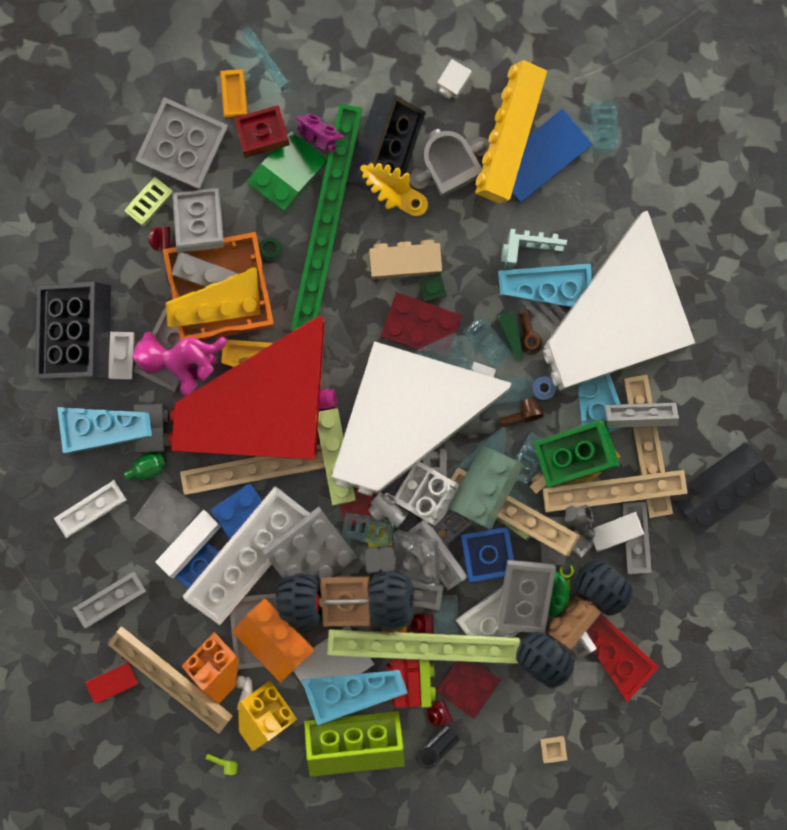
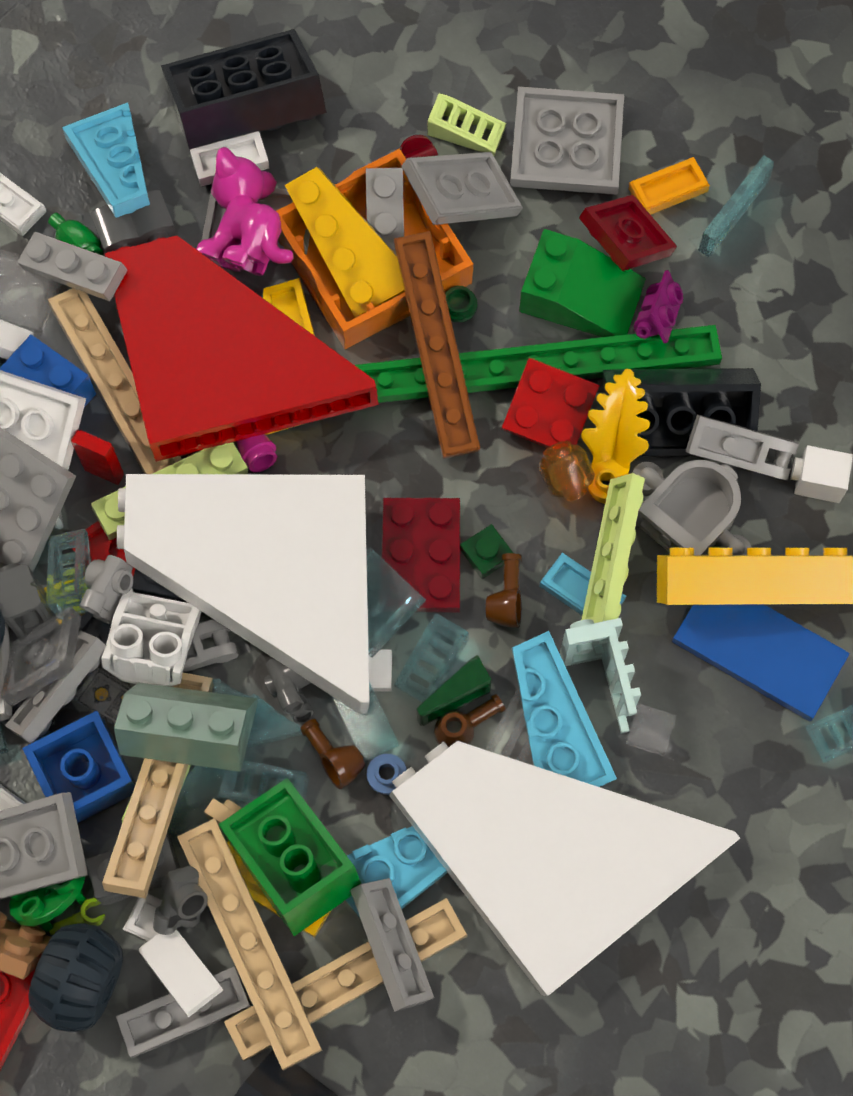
camera: 75 degrees right, 15 degrees down
tan brick [369,240,442,280] -> none
none -> light grey plate [17,232,128,301]
none -> red tile [71,430,124,485]
none -> dark orange tile [394,231,480,459]
none -> reddish brown bar [486,553,522,628]
none -> red plate [501,358,600,457]
none -> clear orange head [538,441,595,501]
none -> medium azure tile [539,553,626,615]
none -> yellowish green plate [581,473,645,623]
none -> clear plate [626,703,677,756]
none -> light grey plate [686,414,799,480]

